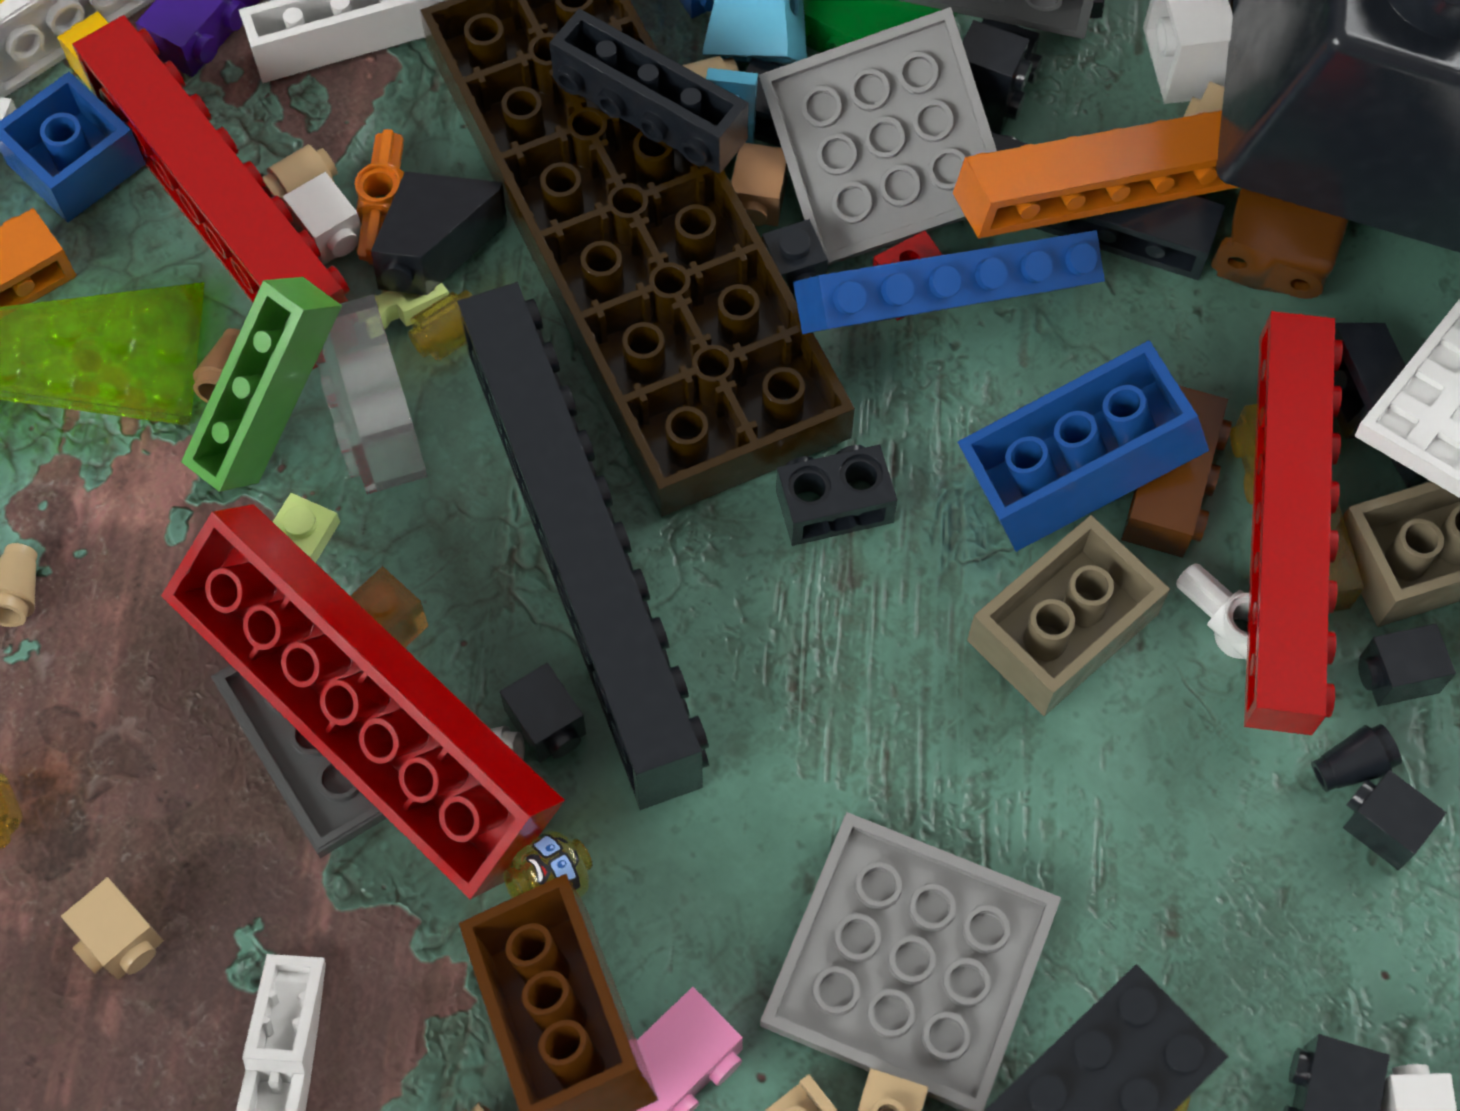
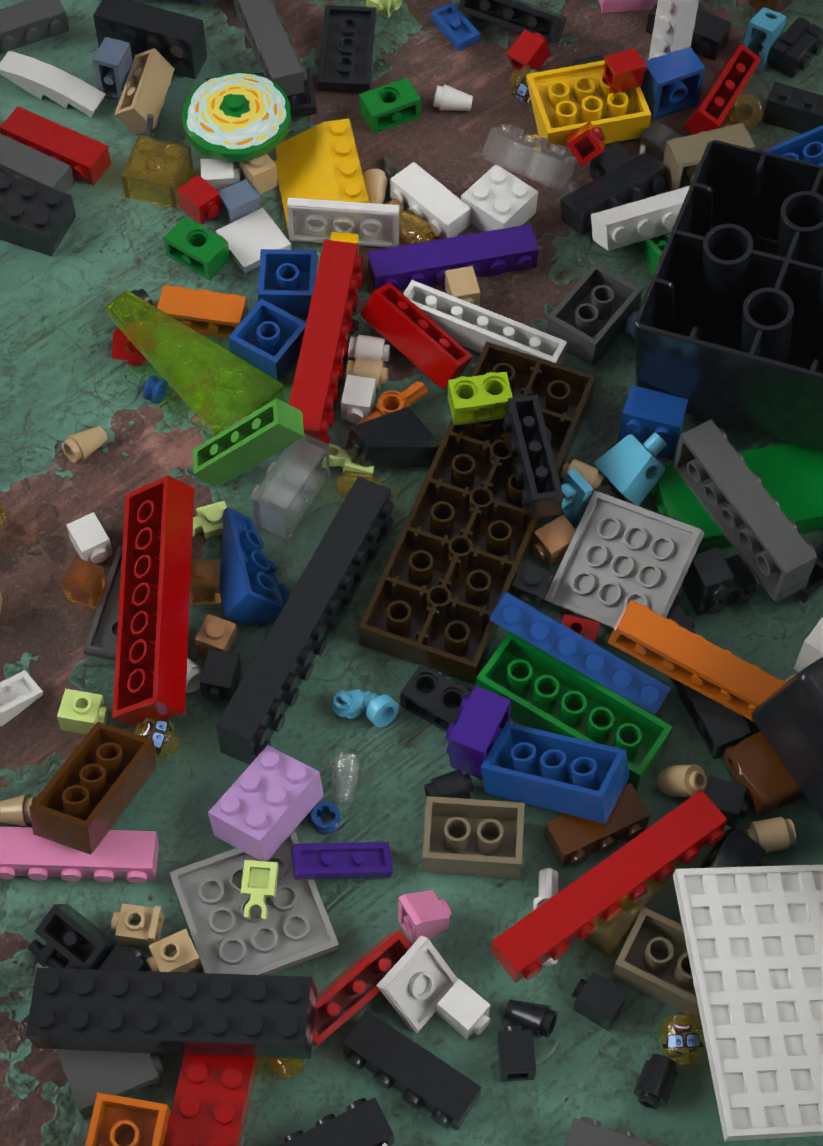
camera: 45 degrees right, 5 degrees down
none -> yellowish green brick [57,688,109,735]
none -> clear orange brick [61,557,106,610]
none -> white brick [66,512,113,567]
none -> blue bush [143,375,168,404]
none -> medium nougat brick [195,614,239,659]
none -> lavender brick [208,745,324,861]
none -> blue wedge [220,507,290,626]
none -> blue brick [228,299,306,383]
none -> yellowish green plate [241,860,279,921]
none -> dark purple plate [291,842,393,880]
none -> blue bush [311,801,340,834]
none -> red brick [312,930,412,1046]
none -> clear cone [331,753,363,803]
none -> medium azure arm [332,689,399,728]
none -> black brick [343,1010,482,1130]
none -> white brick [348,334,391,362]
none -> red brick [360,282,473,390]
none -> white tile [376,935,458,1033]
none -> bright pink slope [398,890,452,944]
none -> black brick [424,769,474,799]
none -> white brick [436,979,491,1040]
none -> dark purple brick [446,686,511,780]
none -> lime brick [447,372,513,426]
none -> green brick [476,632,673,791]
none -> tan brick [658,764,707,797]
none -> black brick [704,775,749,827]
none -> tan brick [745,817,796,853]

